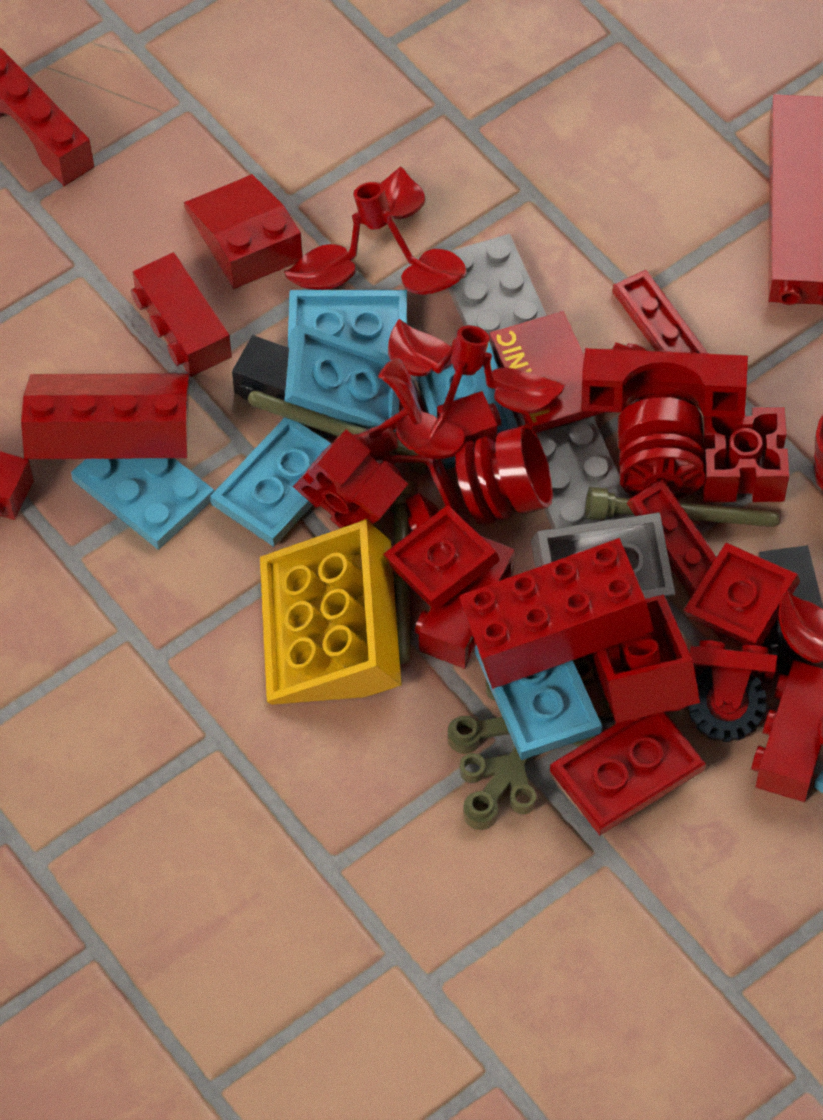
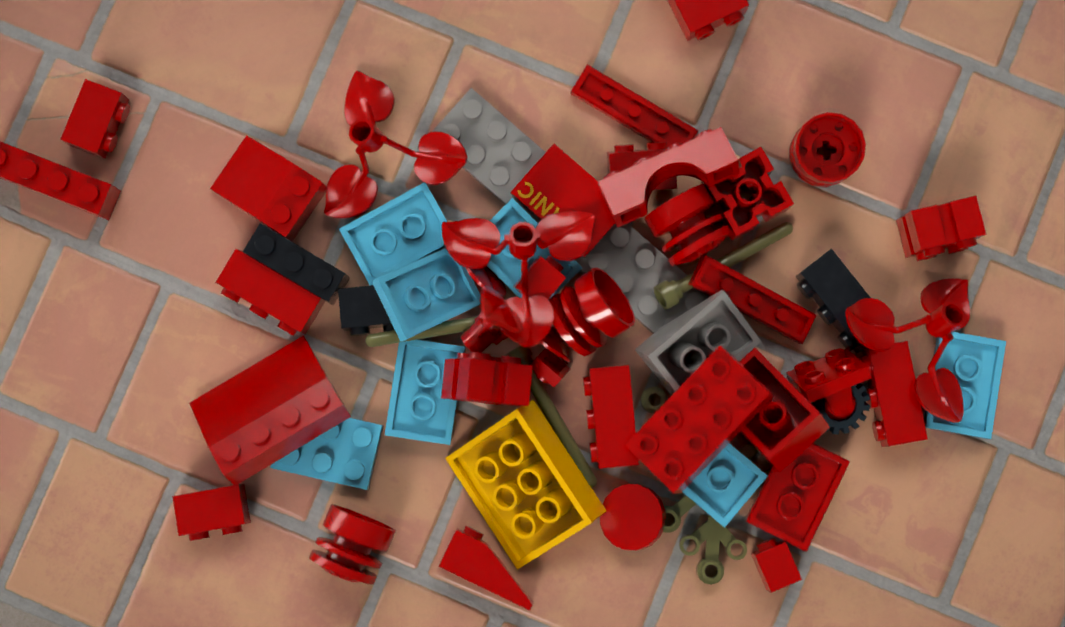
camera: 30 degrees left, 25 degrees up
red plate [383,505,500,611] -> none
red plate [683,543,800,646] -> none
none -> red brick [60,79,130,159]
none -> black brick [243,223,350,305]
none -> red wheel [309,504,396,585]
none -> red slope [438,526,533,611]
none -> red tile [600,484,666,550]
none -> red brick [751,538,802,593]

